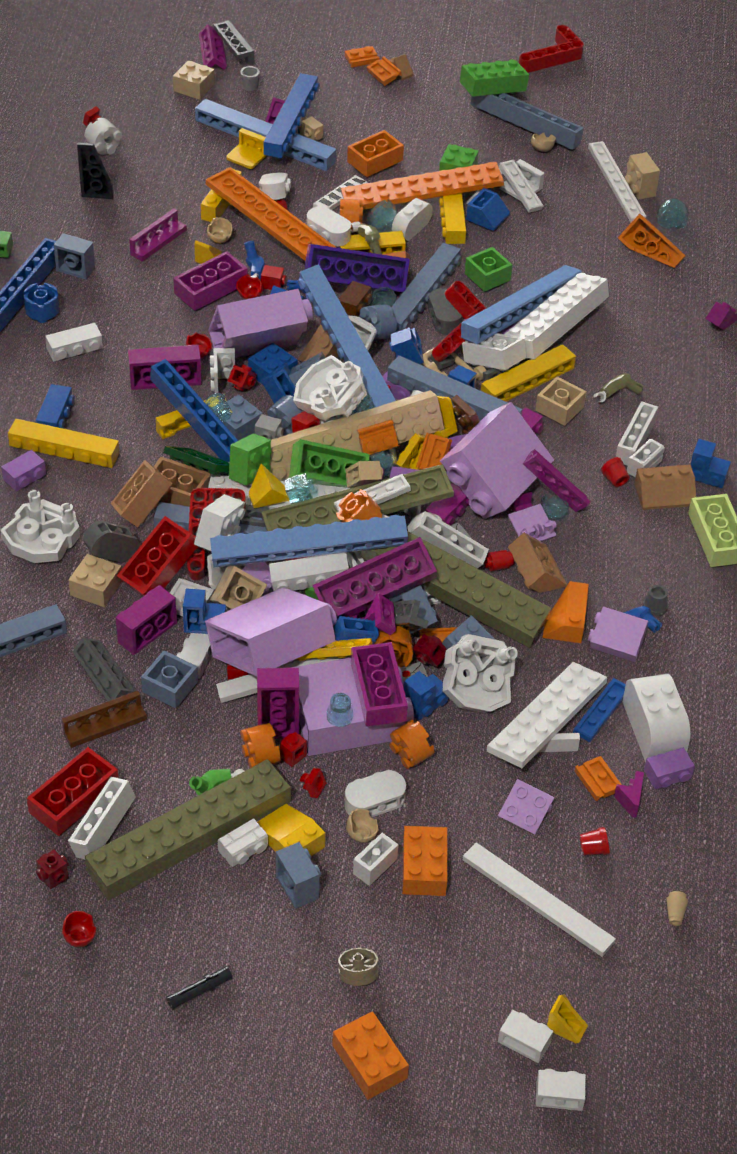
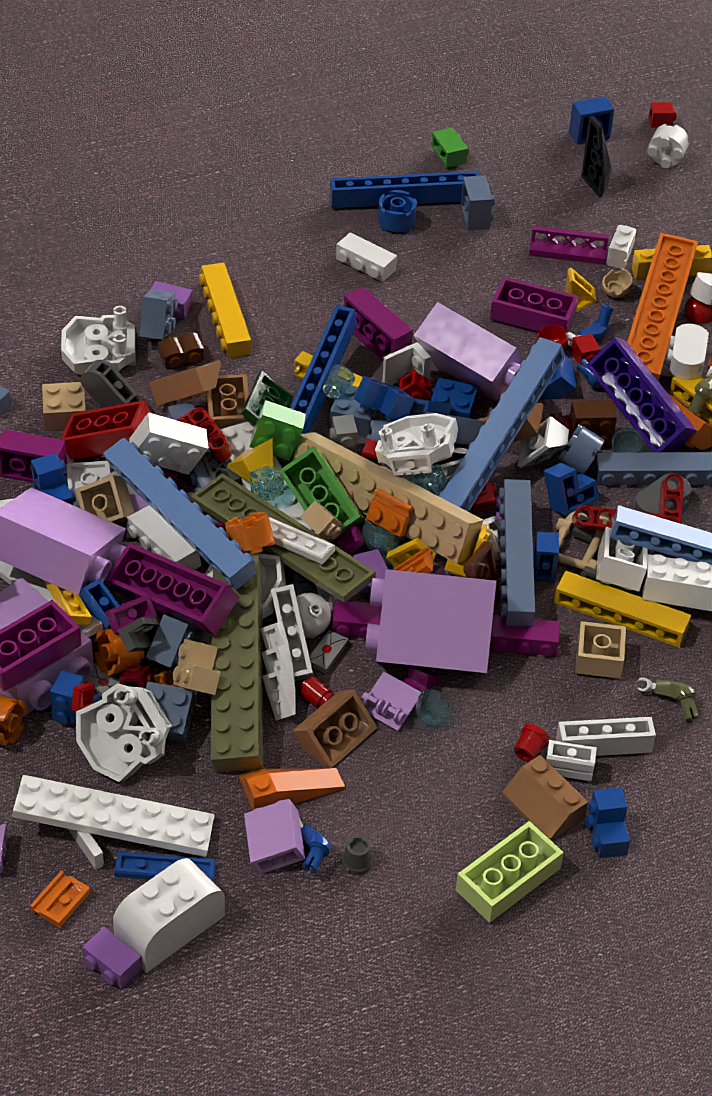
camera: 60 degrees right, 0 degrees up
blue brick [36,384,75,429] -> none
red tile [82,106,101,126] -> none
magenta fence [523,449,591,512] -> none
magenta slope [614,771,644,818] -> none
none -> red tile [72,682,95,711]
none -> sand blue brick [140,289,178,340]
none -> reddish brown brick [158,333,204,369]
none -> tan brick [173,639,221,695]
none -> white slope [260,622,296,720]
none -> blue brick [354,376,415,422]
none -> blue brick [569,96,614,144]
none -> white brick [606,225,636,269]
none -> red brick [648,102,677,128]

